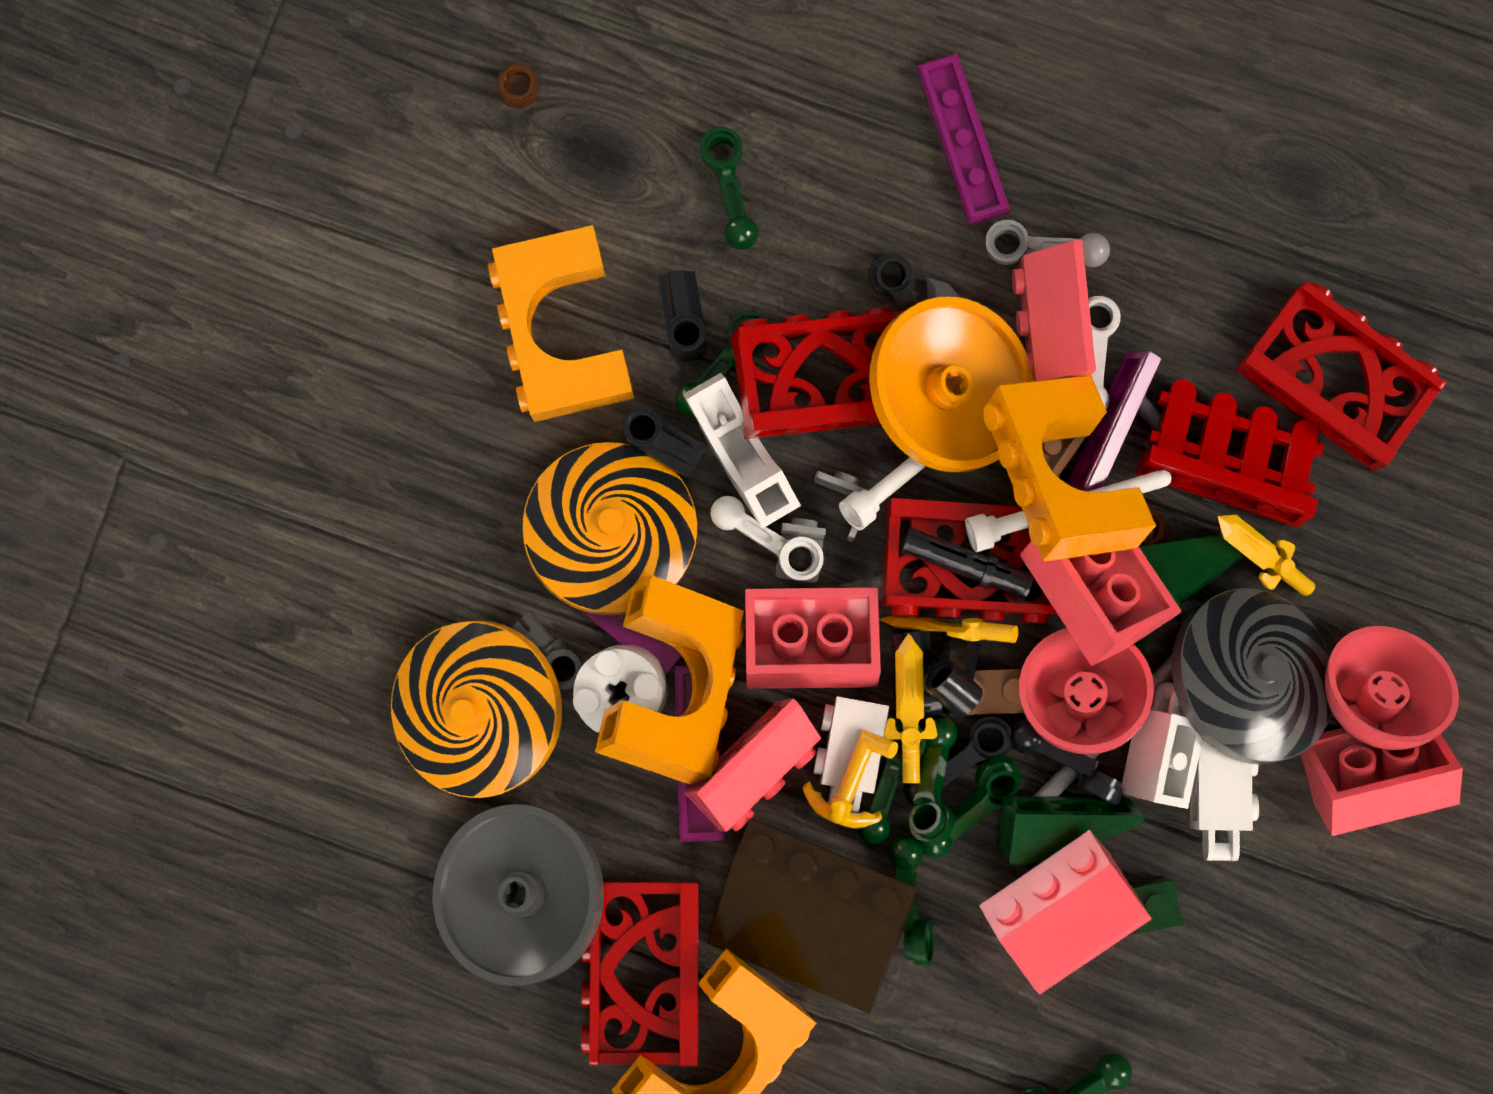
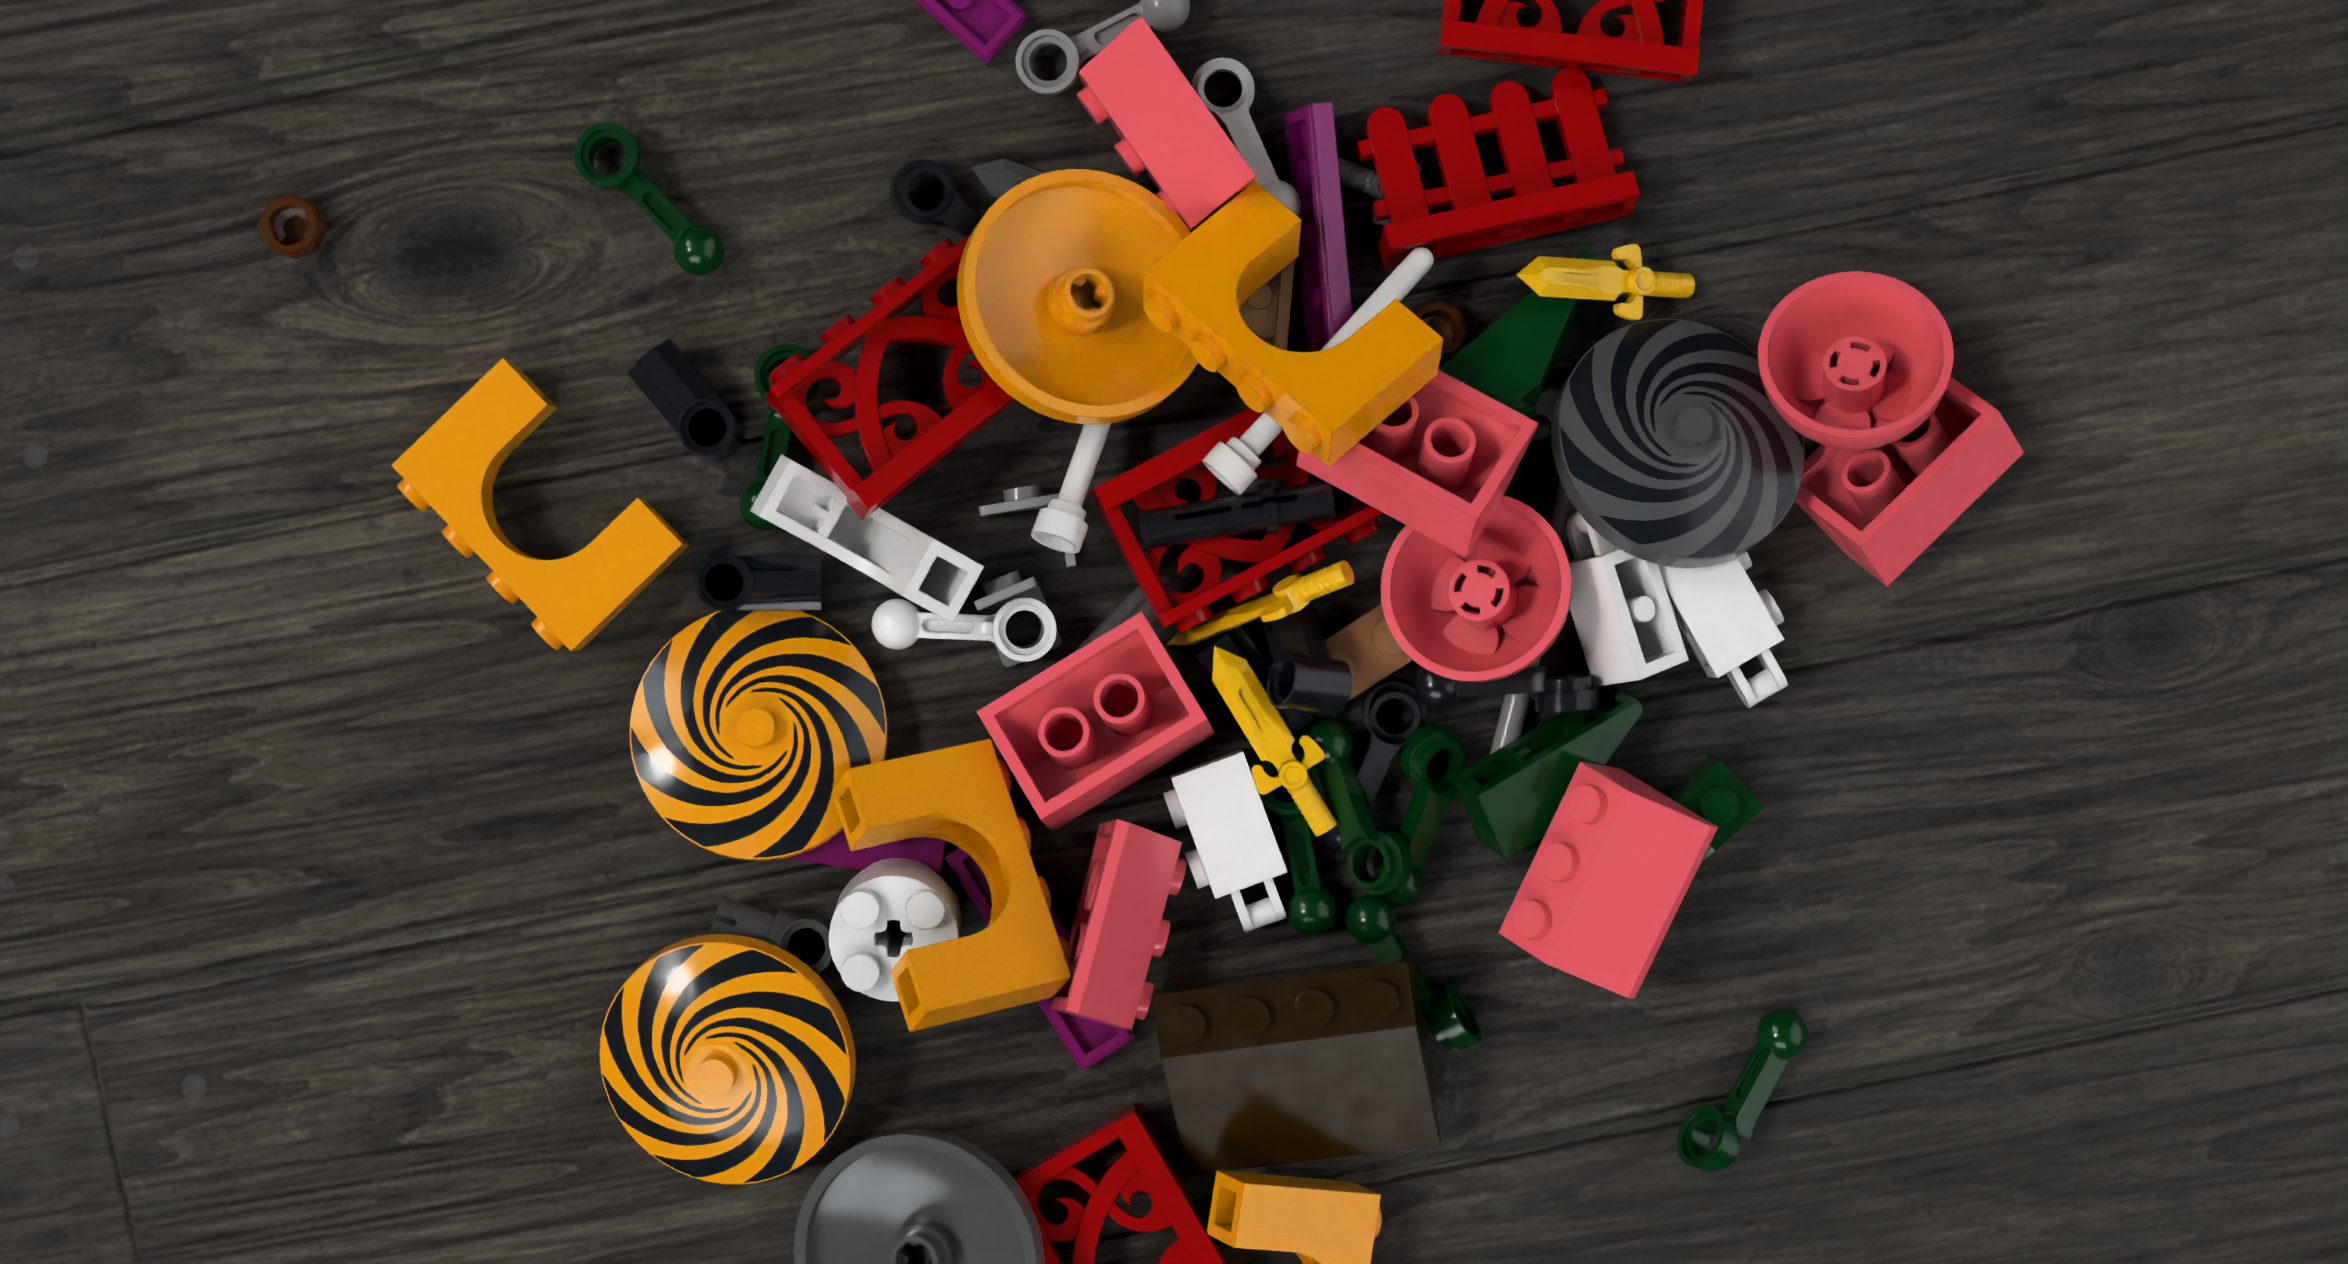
camera: 30 degrees left, 5 degrees up
yellow piece [803,729,898,829] -> none

